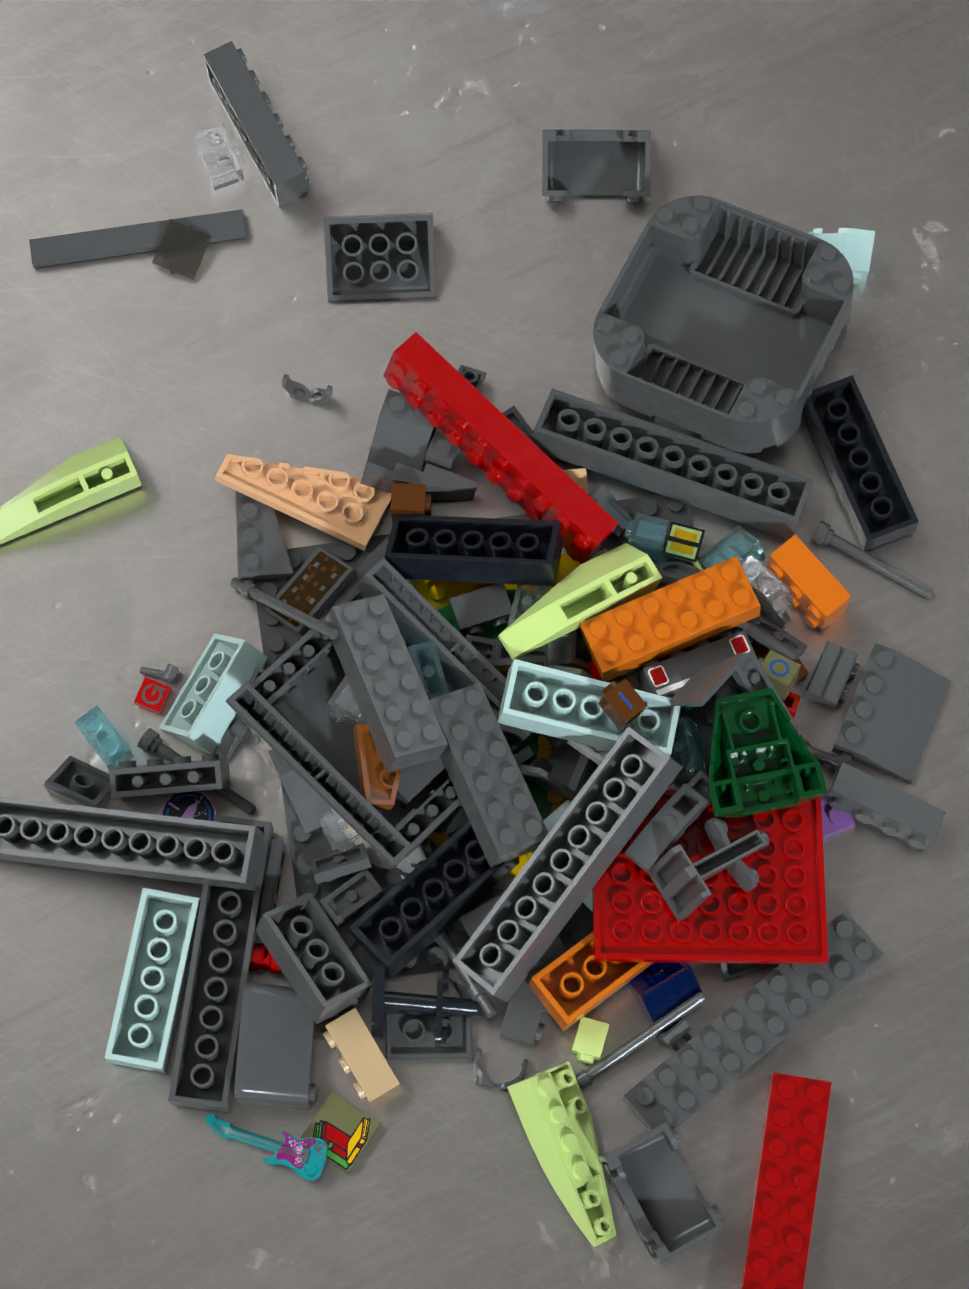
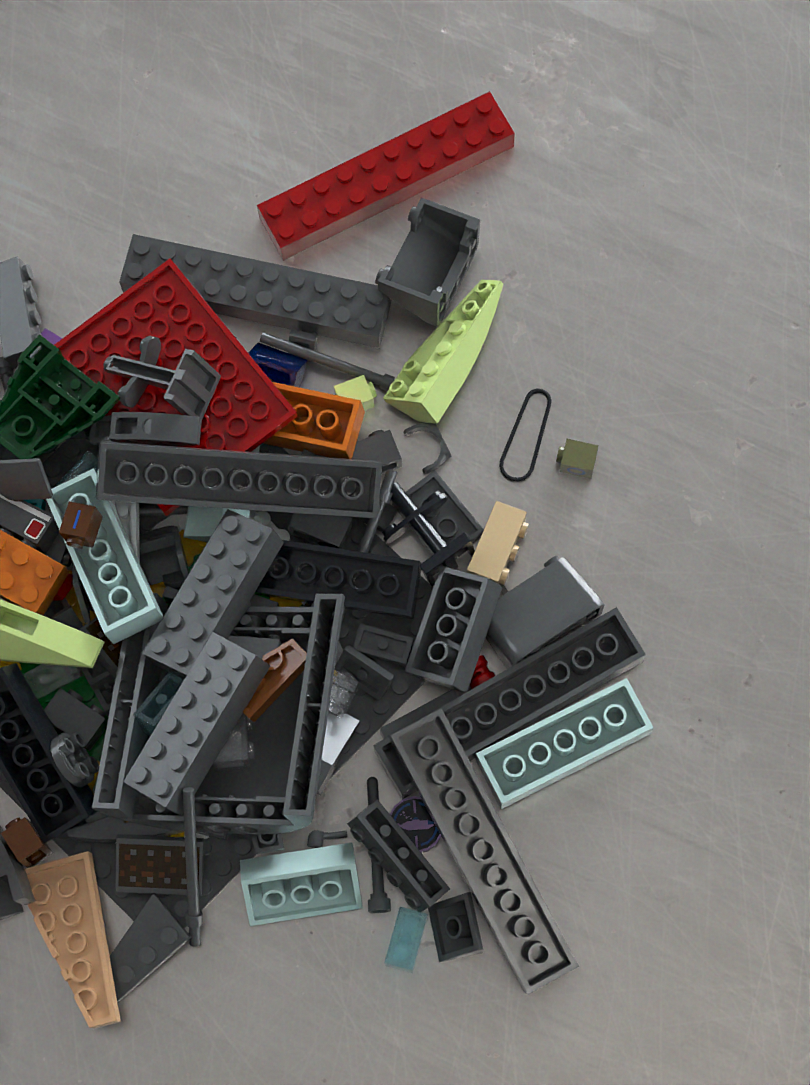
camera: 125 degrees left, 0 degrees up
red tile [134,677,172,714] -> none
dark grey hand [140,664,181,684] -> none
teal piece [205,1114,328,1181] -> none
tile [300,1091,381,1174] -> none
none -> dark grey tile [51,732,99,788]
none -> black piece [499,388,552,482]
none -> olive brick [556,439,599,479]

